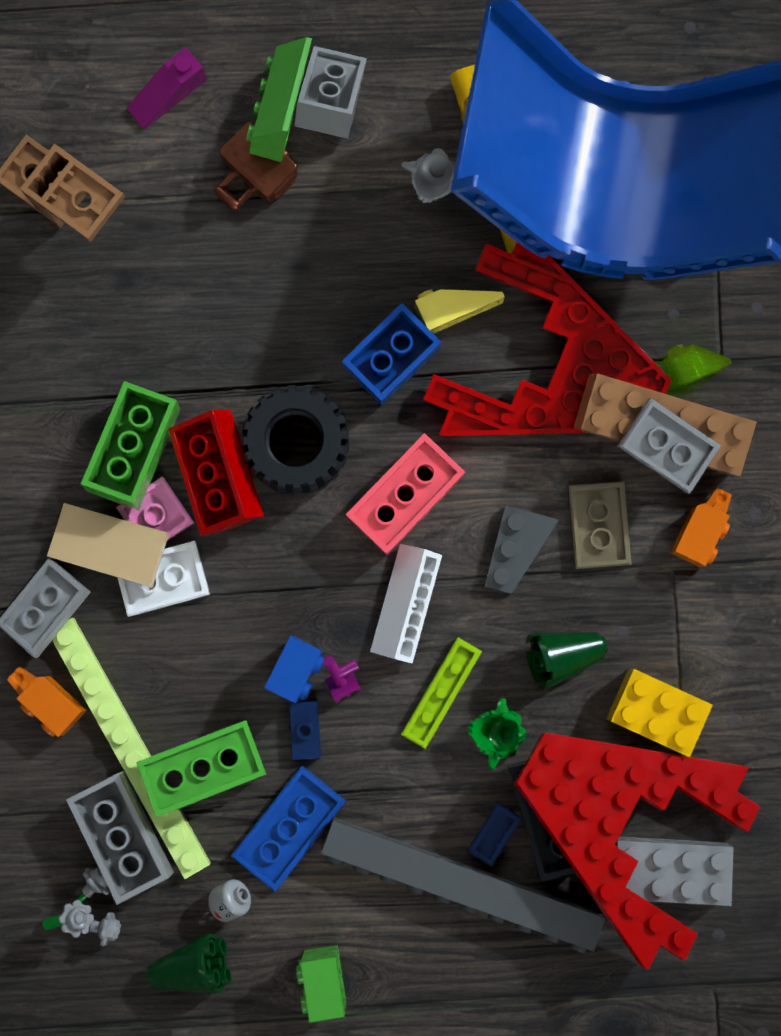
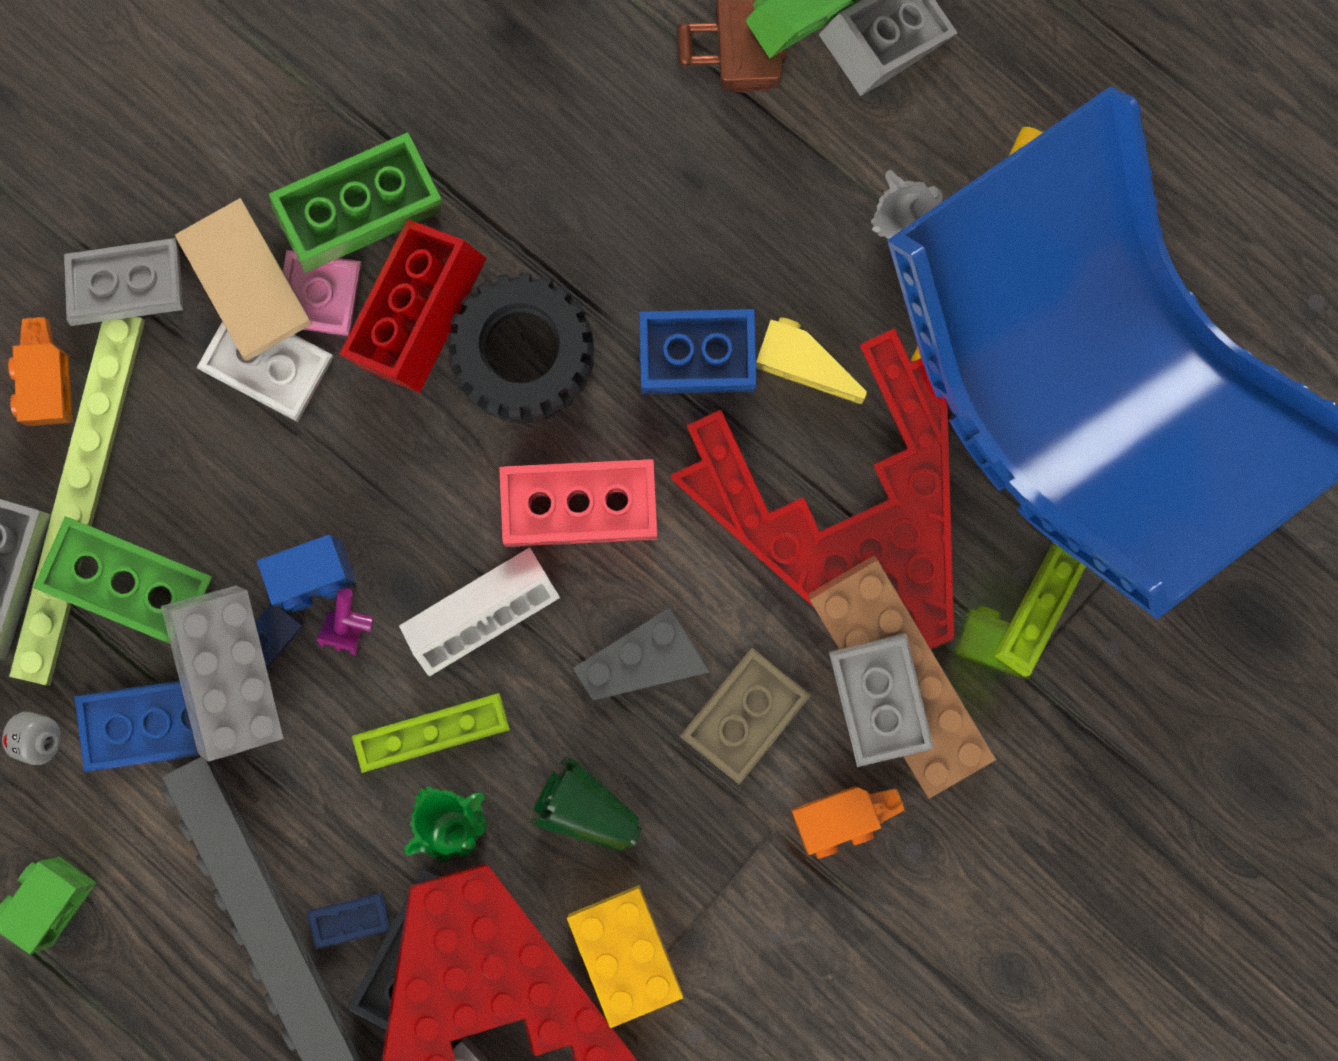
camera: 40 degrees right, 0 degrees up
none -> light grey brick [161,586,283,762]
none -> lime tile [994,542,1086,677]

